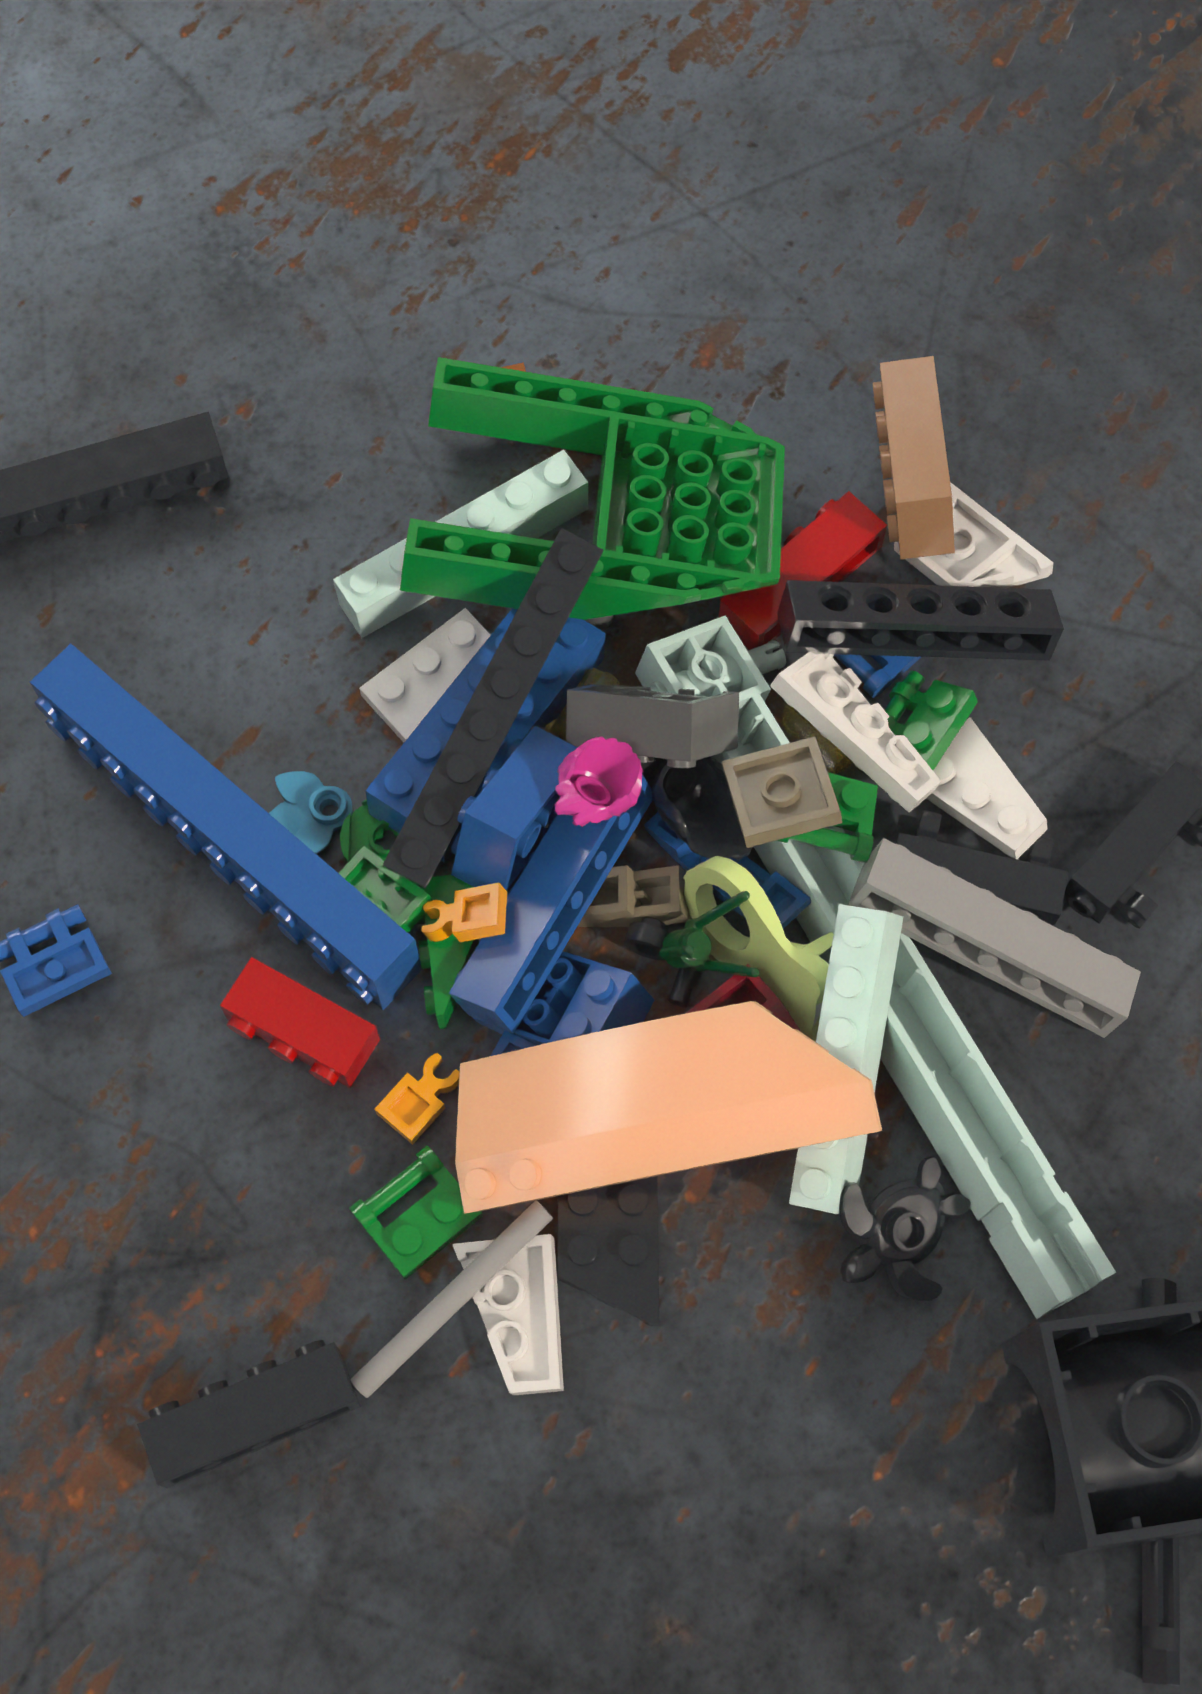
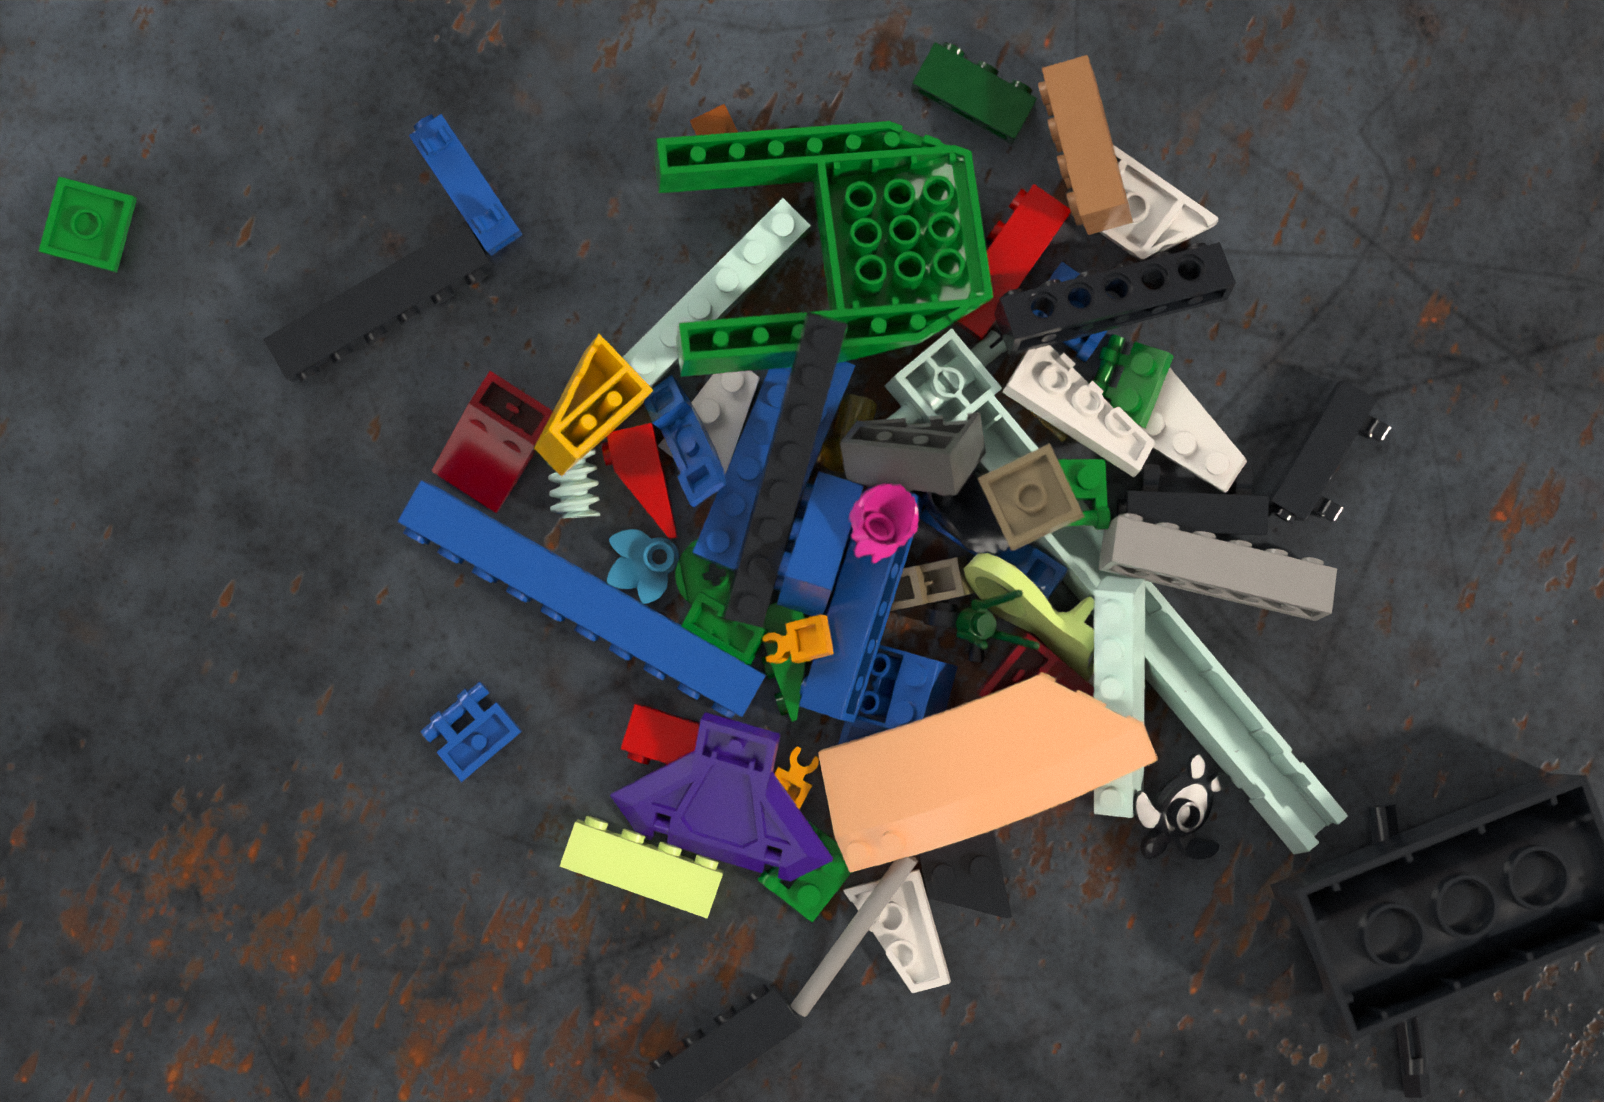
camera: 10 degrees left, 20 degrees up
none -> blue brick [409,114,523,256]
none -> dark red slope [431,371,553,513]
none -> yellow wedge [534,334,653,477]
none -> light aqua piece [547,449,600,518]
none -> yellowish green brick [560,816,724,918]
none -> red slope [601,423,678,540]
none -> dark purple plate [610,712,833,881]
none -> blue slope [644,375,726,507]
none -> dark green brick [911,42,1037,145]

